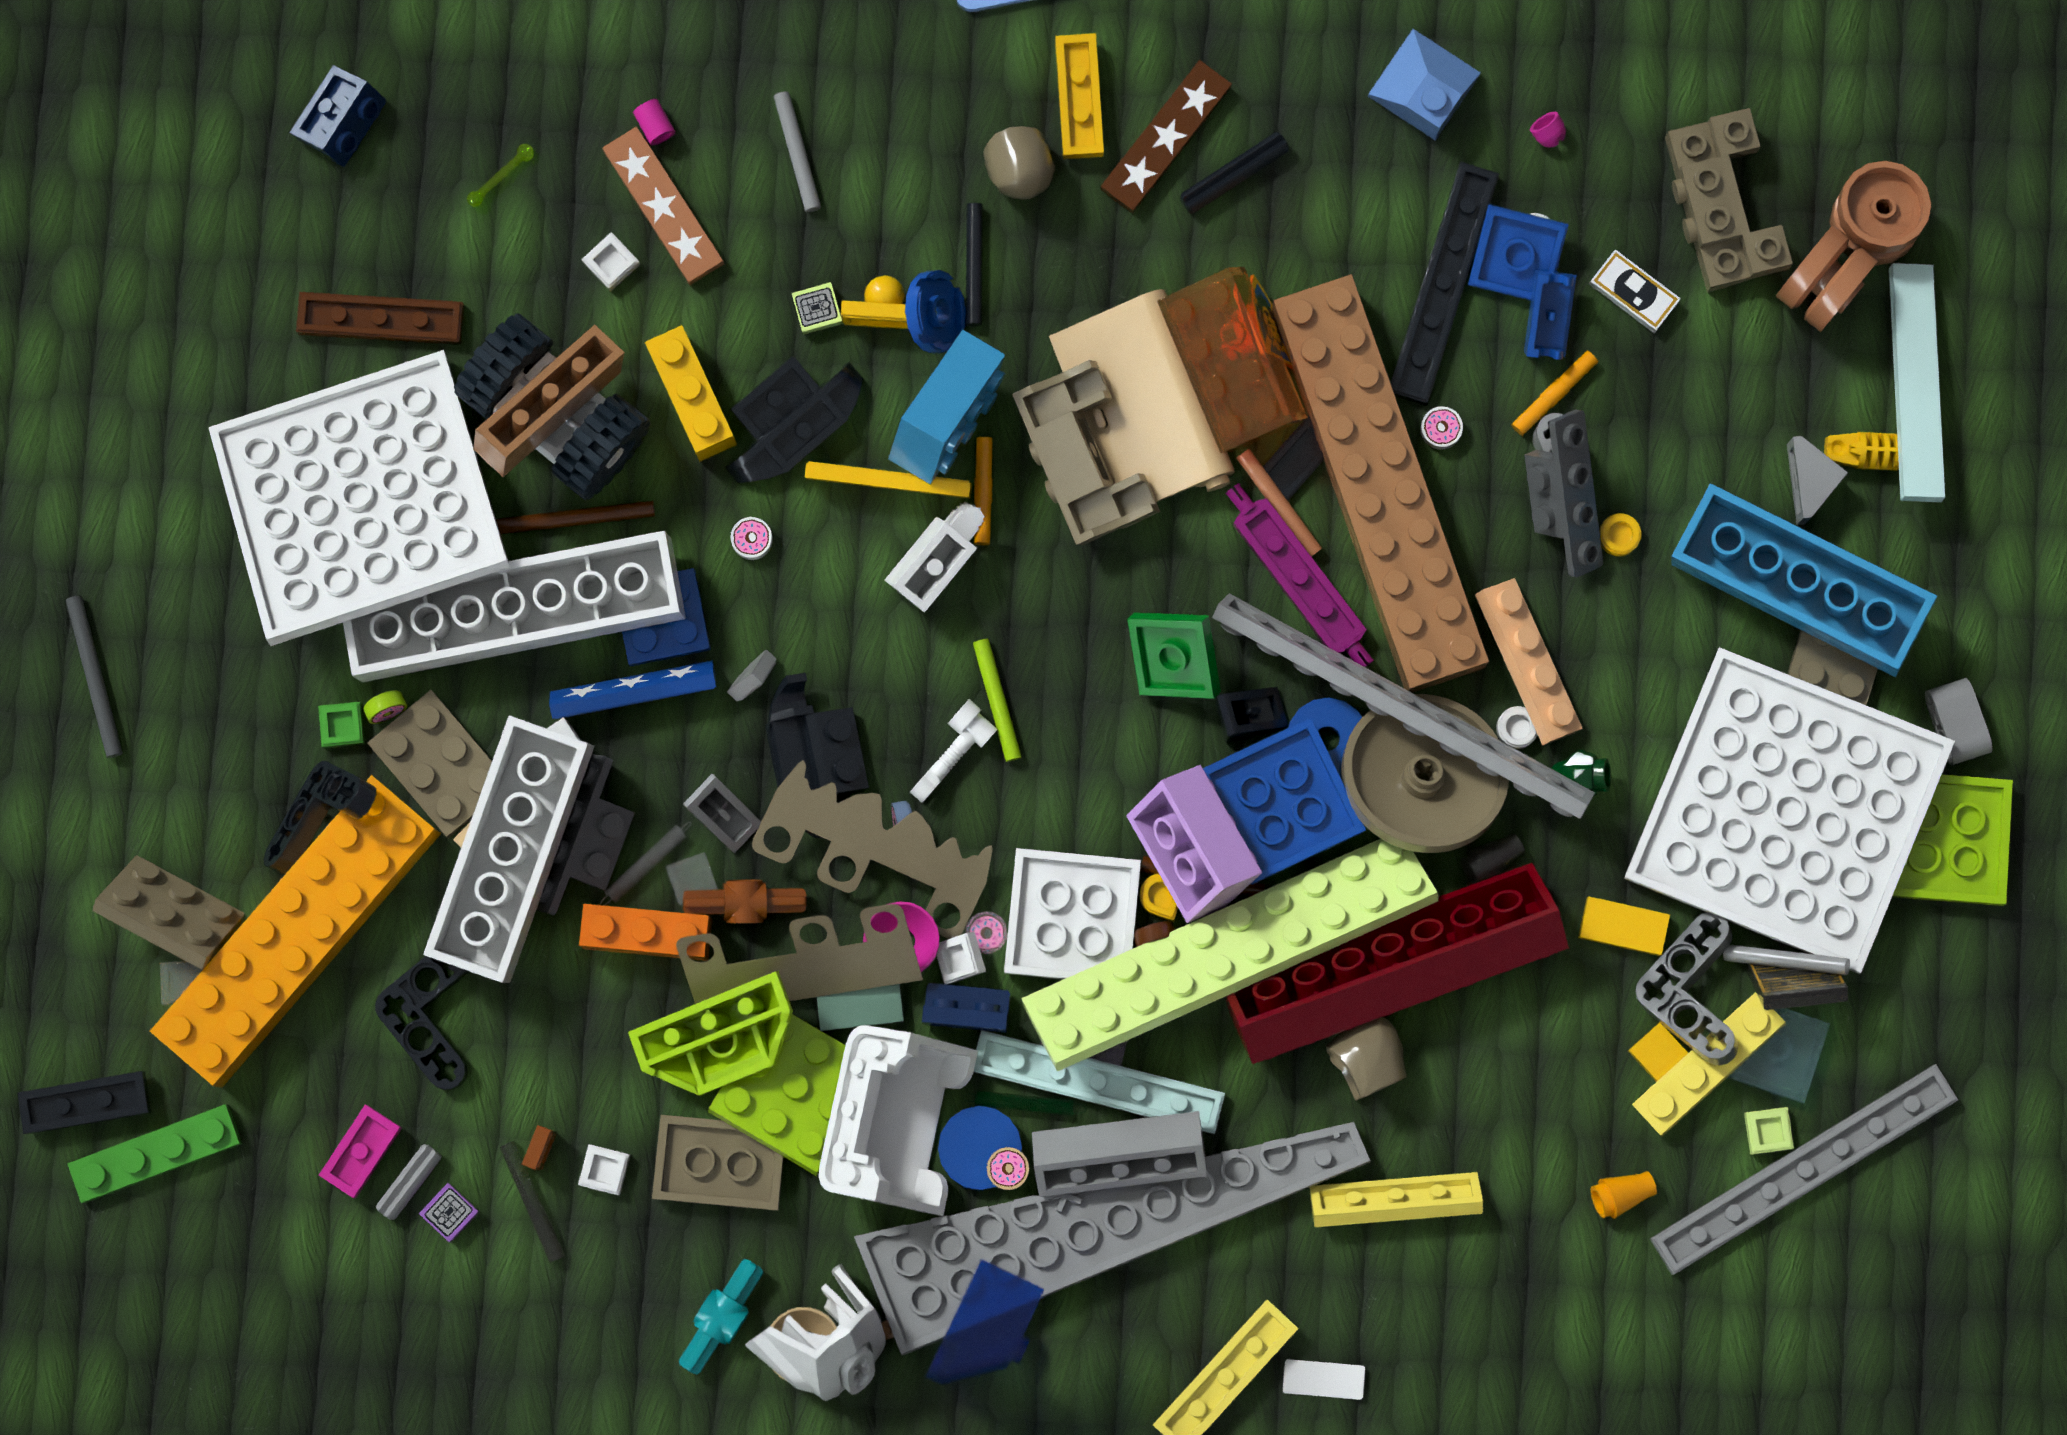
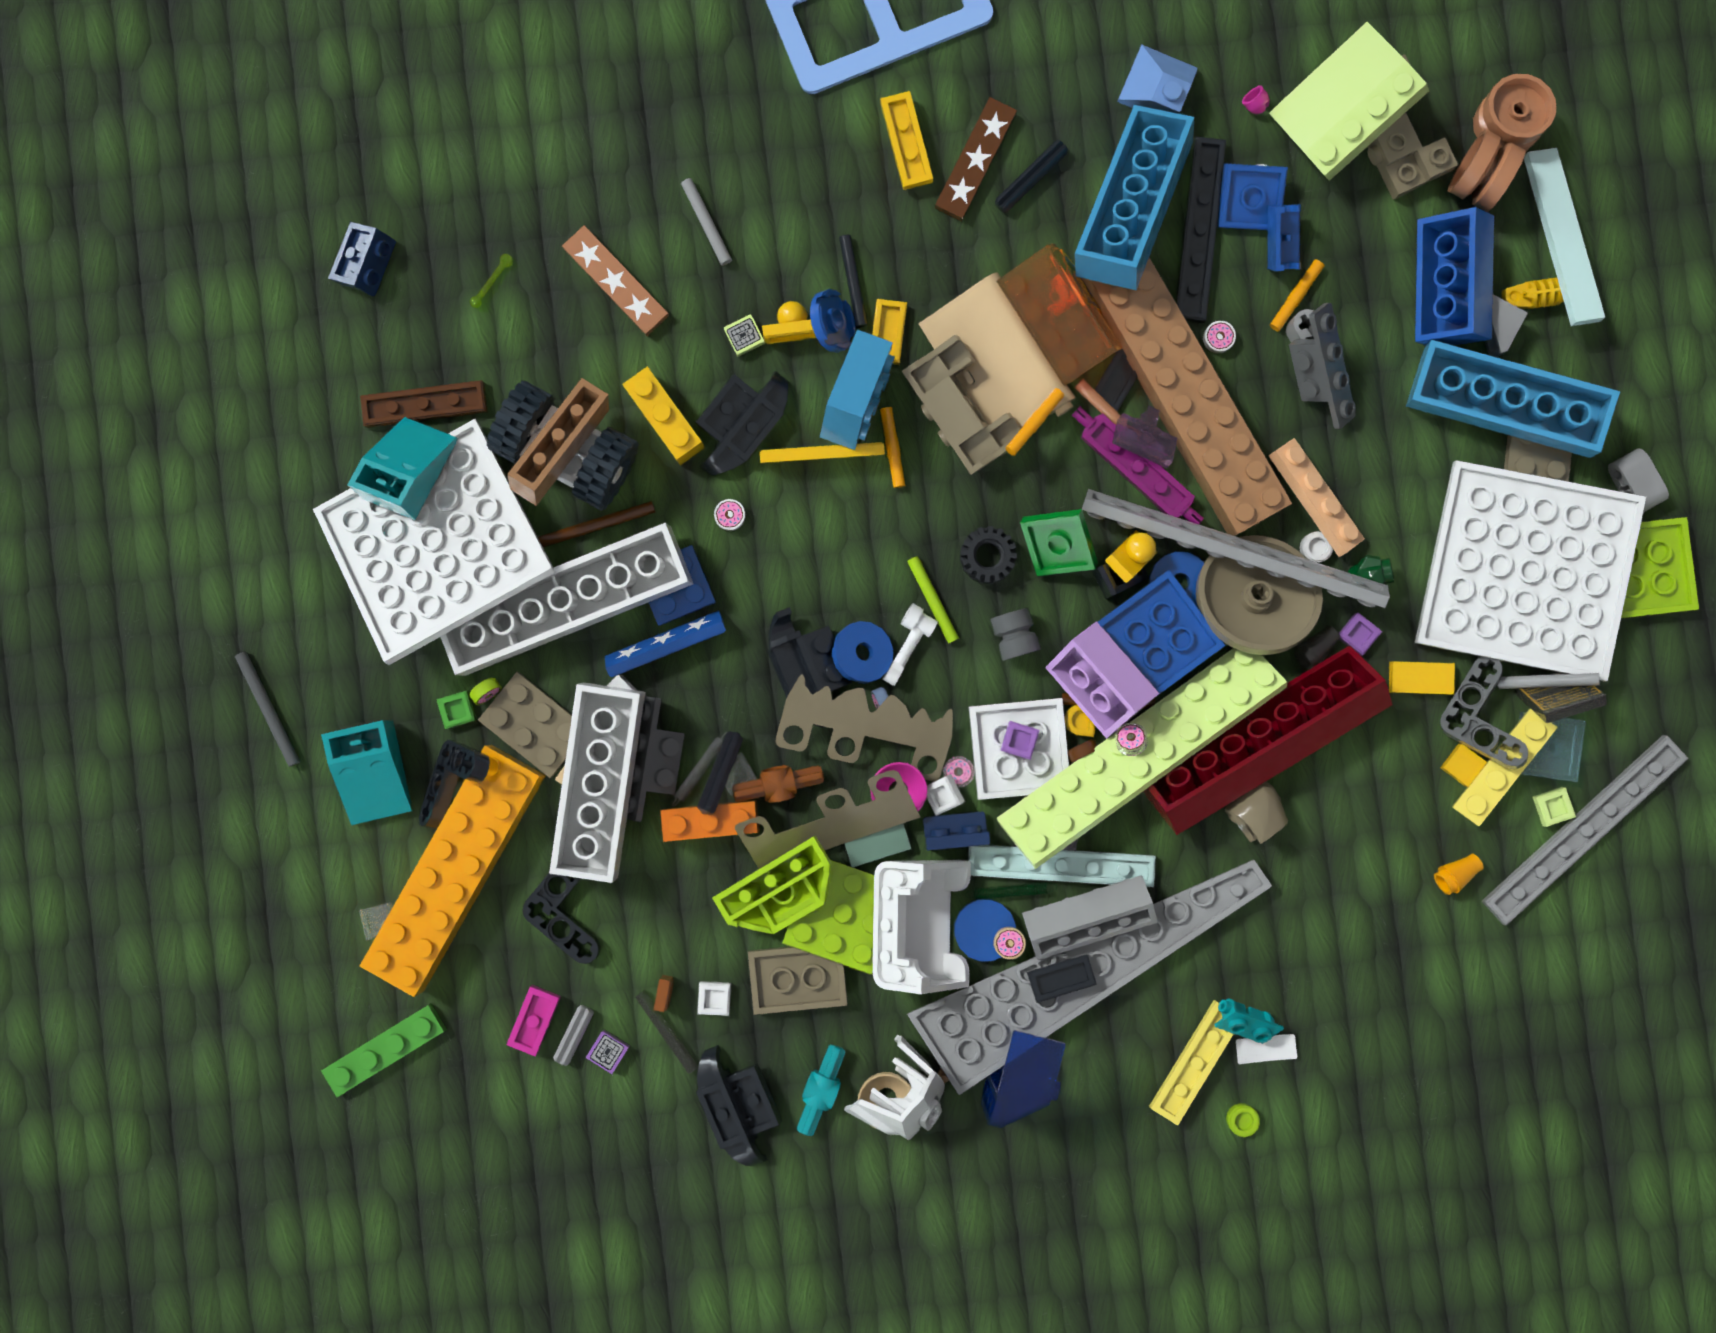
camera: 10 degrees left, 5 degrees up
black plate [17,1071,151,1135] -> none
dark tan plate [92,855,245,970] -> none
white tile [581,232,640,292] -> none
dark pink hinge [633,99,675,146] -> none
light grey slope [683,774,761,853] -> none
light grey tile [727,649,777,702] -> none
white hinge [884,502,985,613] -> none
dark tan piece [983,126,1055,200] -> none
light yellow plate [1310,1172,1483,1227] -> none
tile [1589,250,1681,333] -> none
yellow tile [1599,513,1641,556] -> none
none -> teal slope [321,720,413,825]
none -> teal slope [347,417,458,520]
none -> black plate [696,1045,782,1166]
none -> black axle [697,731,743,815]
none -> blue tile [832,621,893,684]
none -> yellow tile [872,299,907,365]
none -> black tyre [960,526,1017,584]
none -> dark grey wheel [990,608,1041,661]
none -> medium lavender tile [1000,721,1040,760]
none -> light orange piece [1005,388,1065,456]
none -> black tile [1027,954,1097,1003]
none -> dark azure brick [1075,105,1194,290]
none -> yellow tile [1105,530,1157,583]
none -> clear purple hinge [1112,406,1178,468]
none -> tile [1115,723,1148,756]
none -> teal hinge [1214,998,1284,1044]
none -> yellowish green slope [1269,22,1429,181]
none -> medium lavender tile [1336,612,1382,656]
none -> blue brick [1415,207,1494,346]

